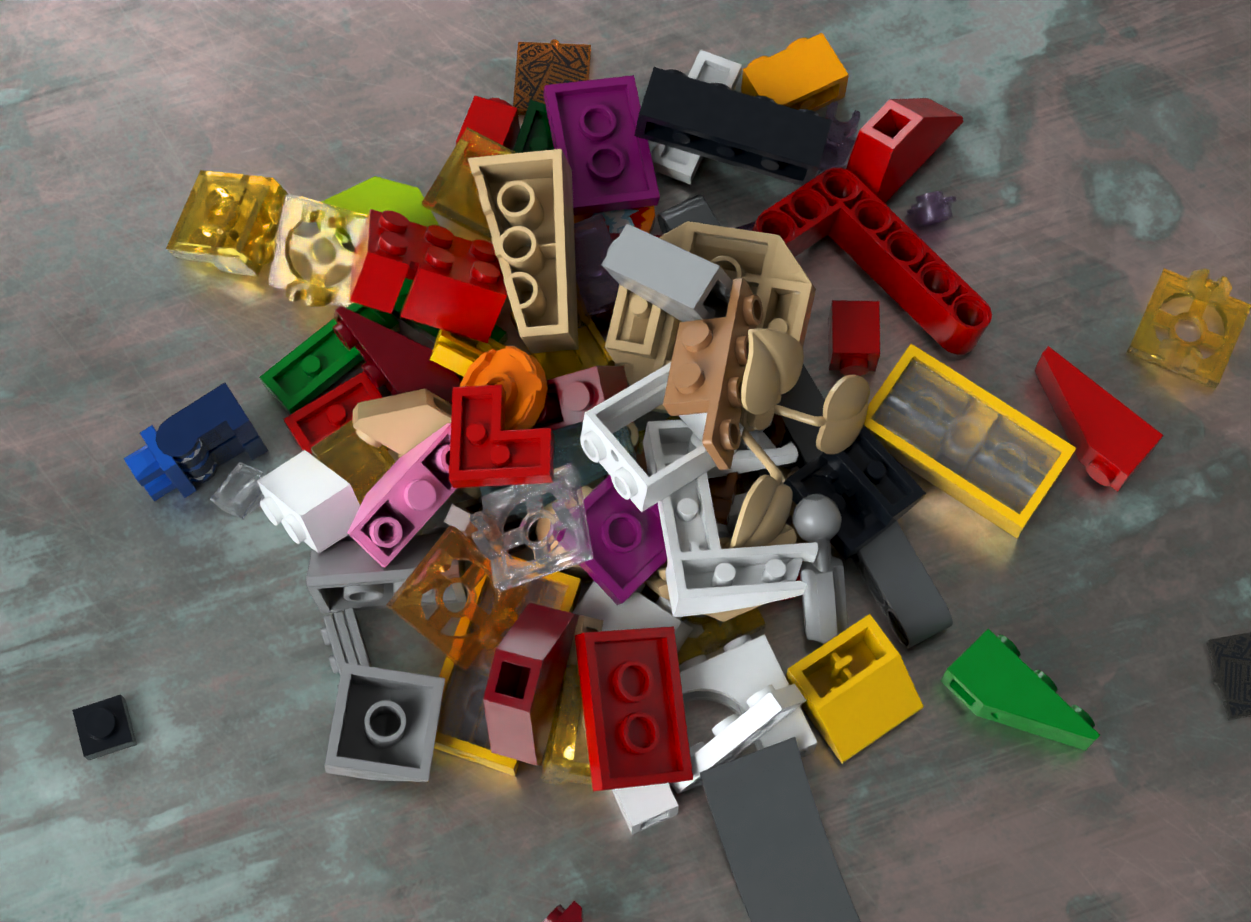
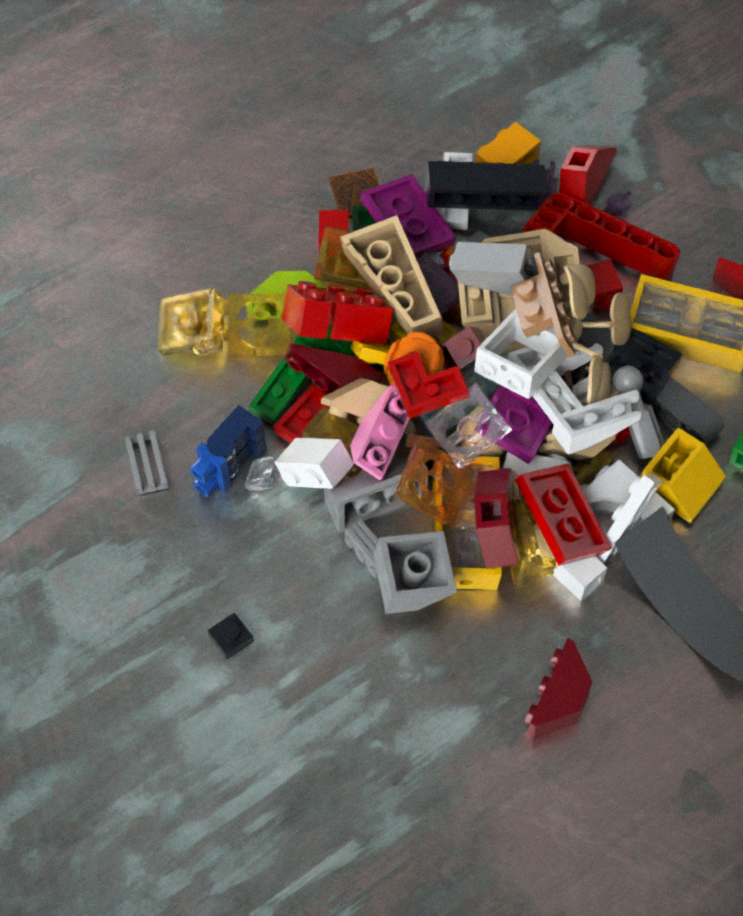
camera: 20 degrees left, 10 degrees down
none -> light grey tile [124,430,168,495]

